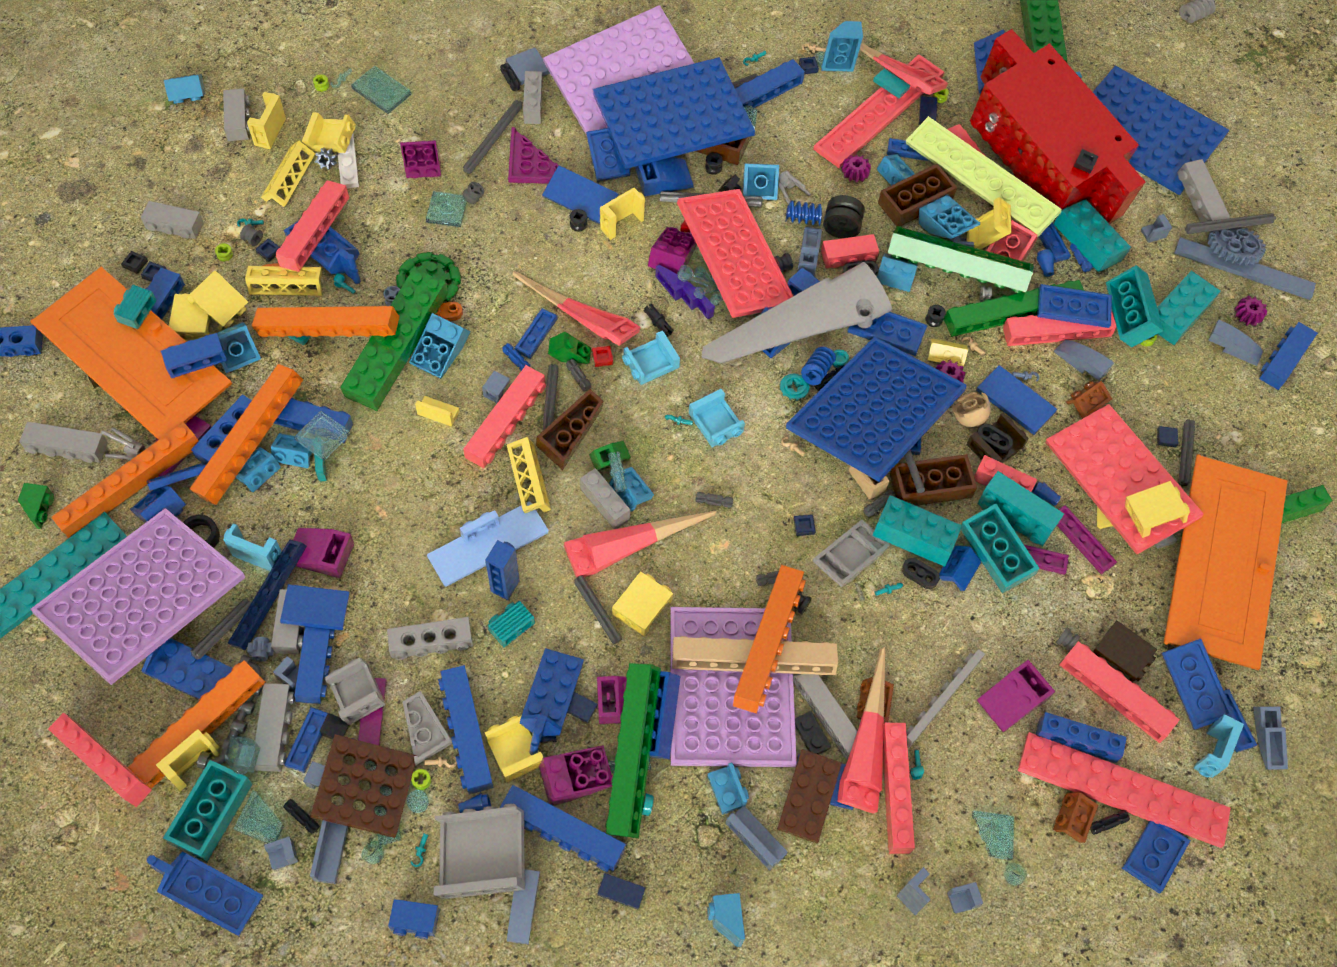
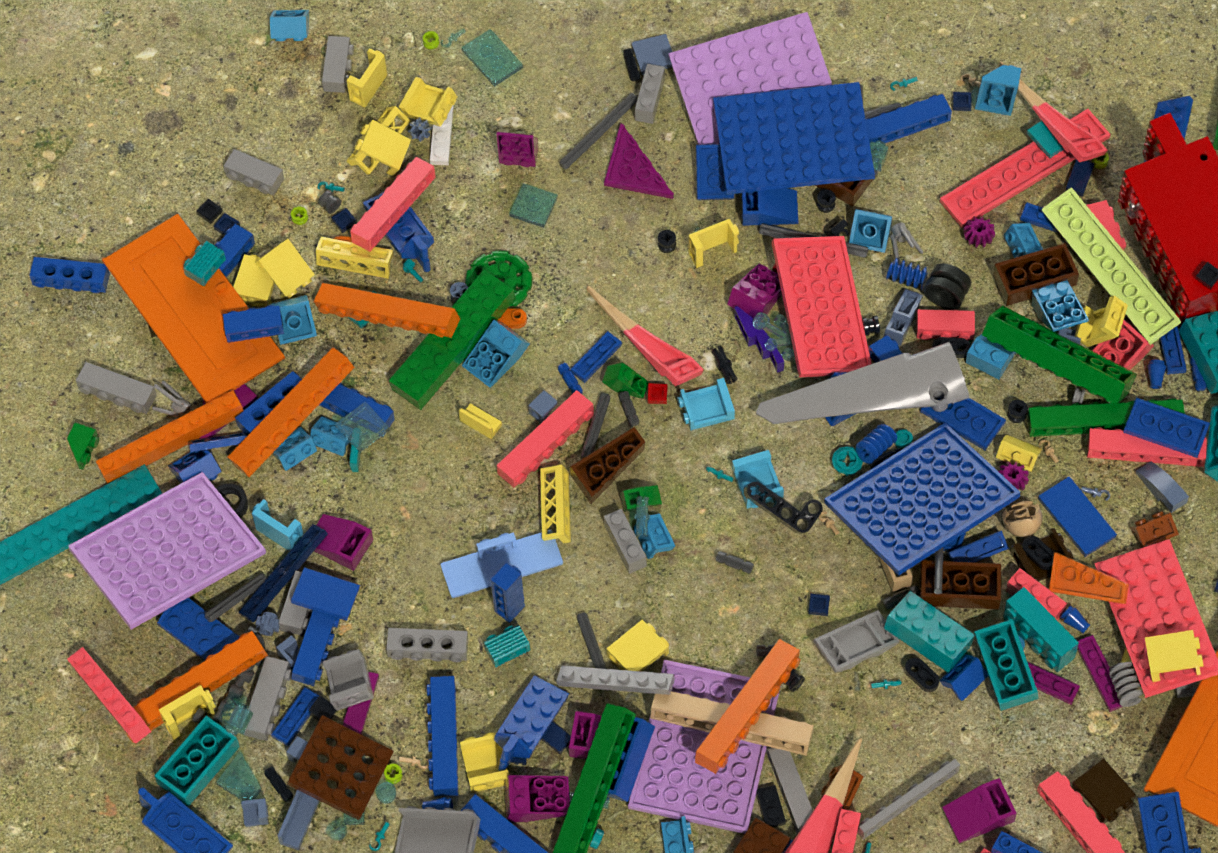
camera: 20 degrees right, 0 degrees up
light grey wing [402,691,452,766] -> none
dark grey wheel [463,182,485,204] -> none
blue tile [542,165,619,224] -> none
coral plate [564,511,717,578] -> none
dark grey wheel [1056,627,1081,652] -> none
none -> light yellow panel [354,119,411,176]
none -> light grey plate [556,666,675,695]
none -> black beam [744,482,823,534]
none -> blue tile [947,530,1009,563]
none -> orange wing [1049,552,1129,604]
none -> light grey piece [1109,662,1143,707]

